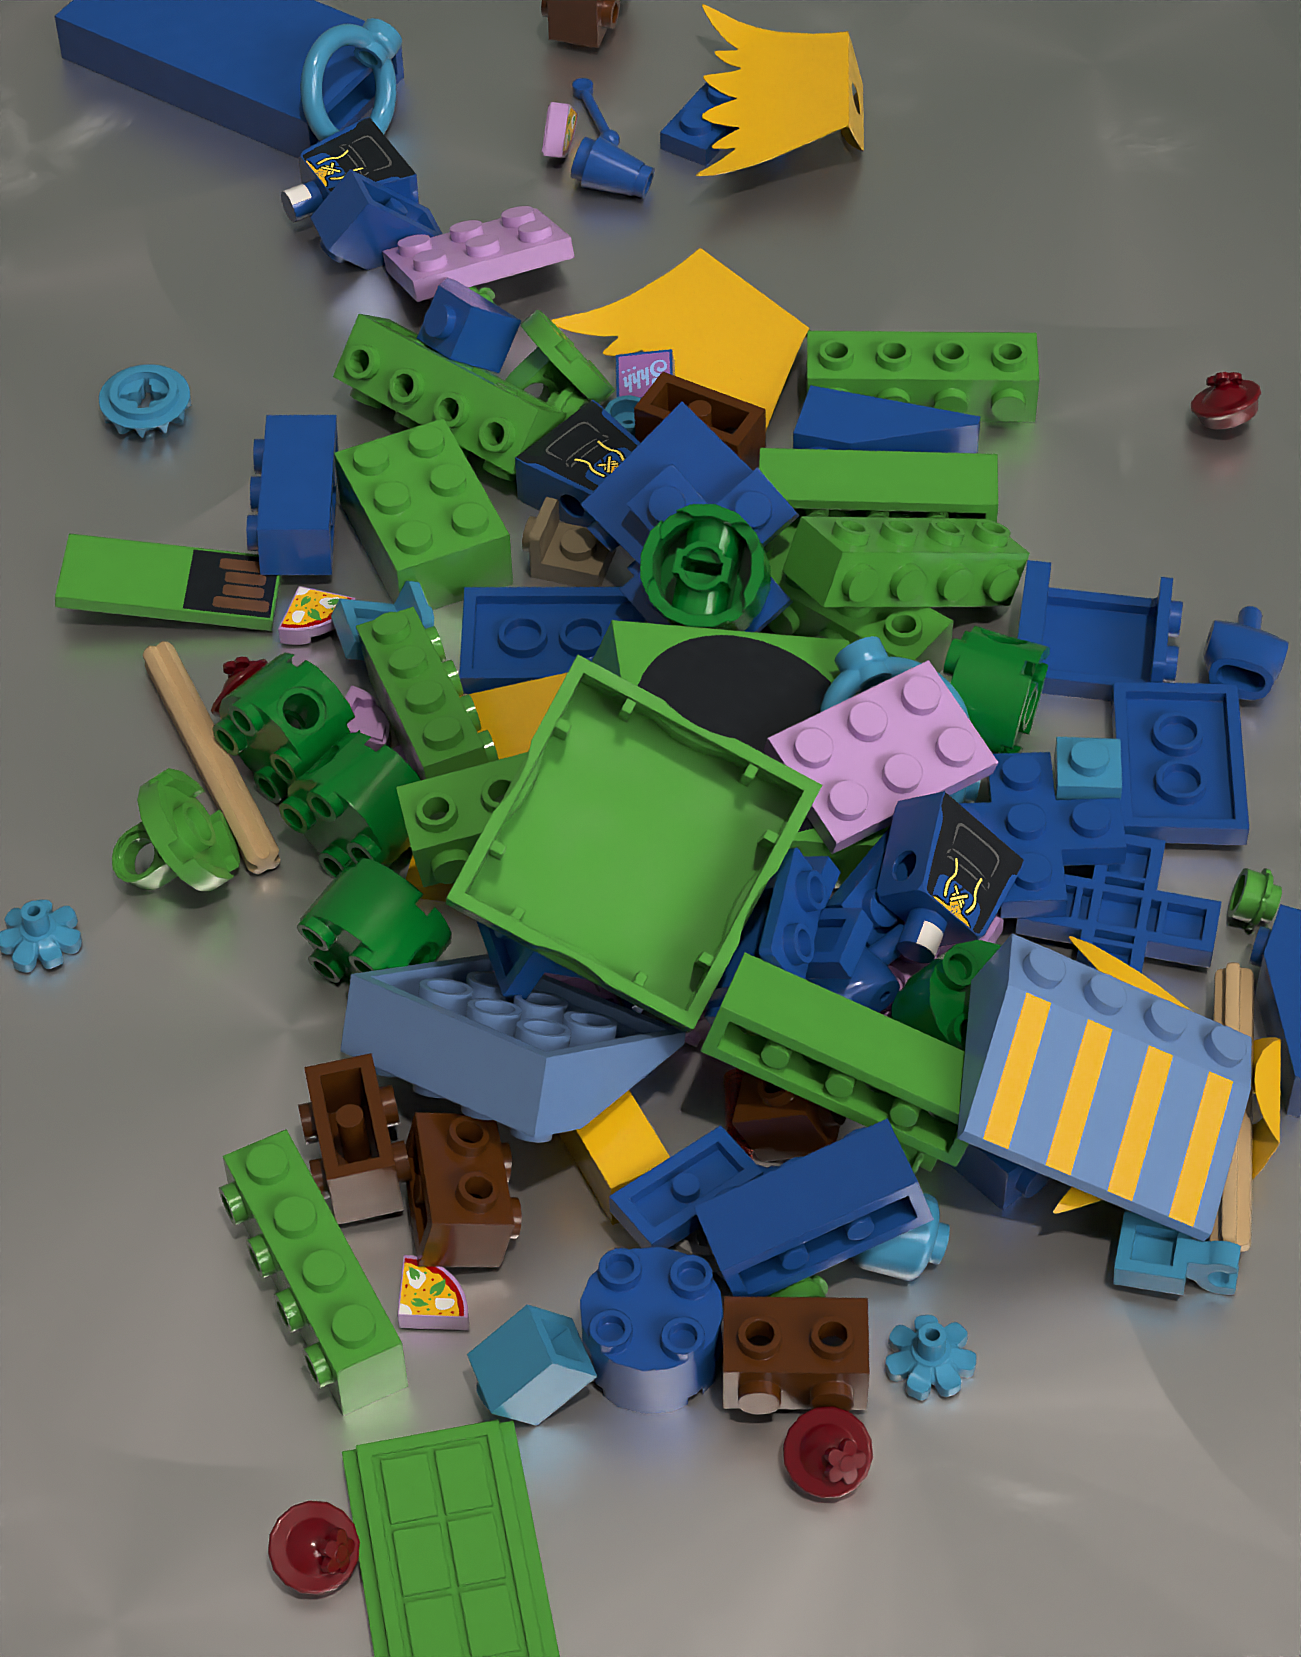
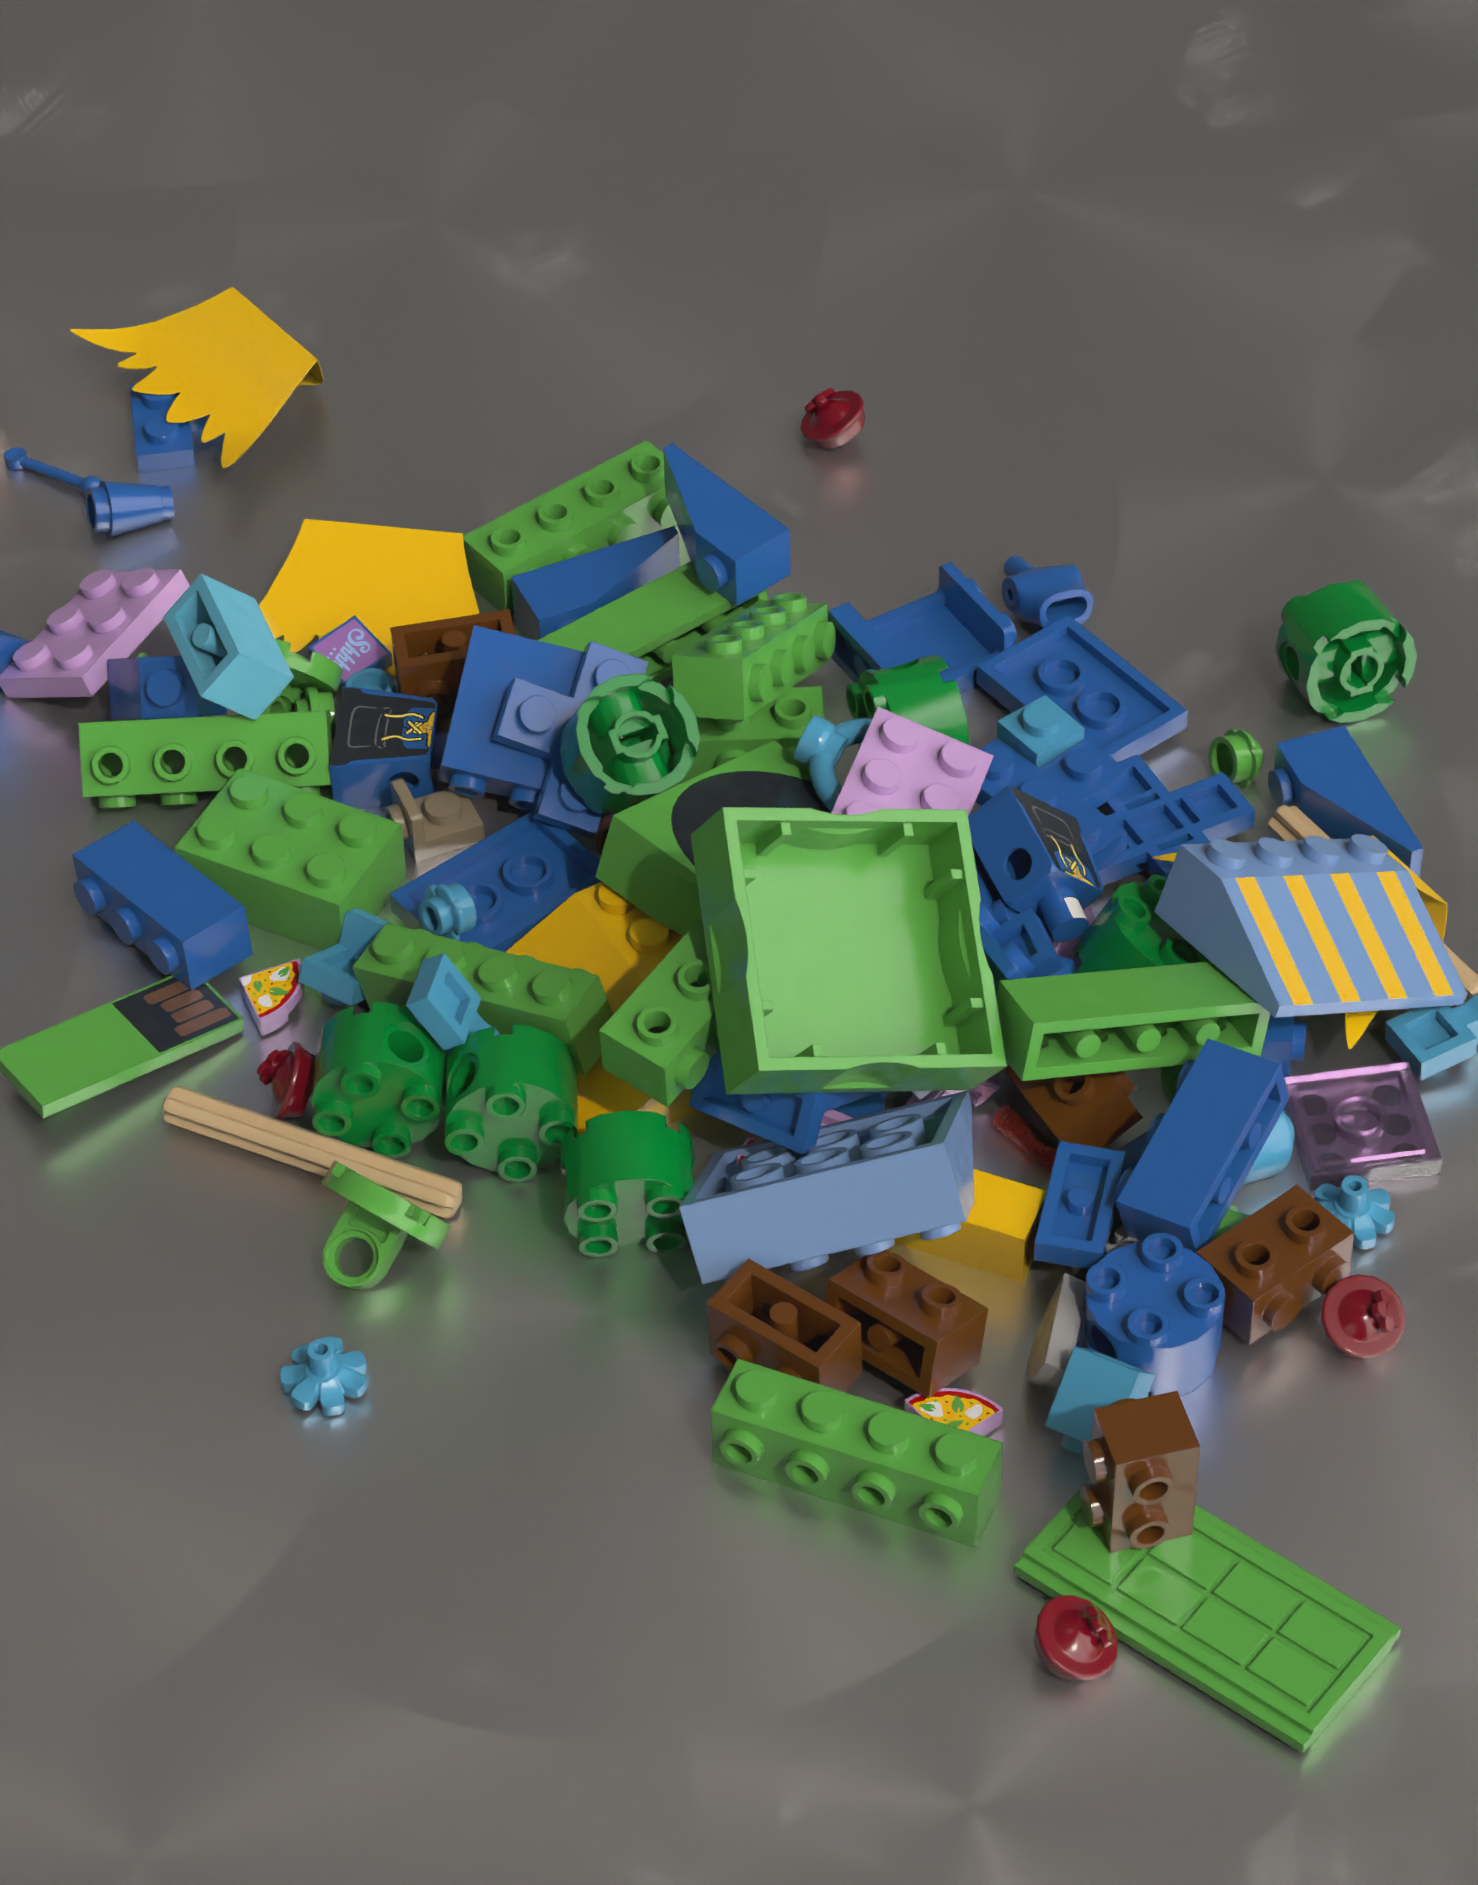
camera: 40 degrees left, 5 degrees down
lavender tile [542,102,578,158] -> none
none -> medium azure brick [163,574,294,720]
none -> dark azure plate [406,953,501,1056]
none -> dark azure plate [419,883,477,941]
none -> blue slope [663,443,790,607]
none -> light grey tile [1026,1273,1086,1388]
none -> reddish brown brick [1080,1391,1200,1553]
none -> clear purple tile [1284,1062,1442,1191]

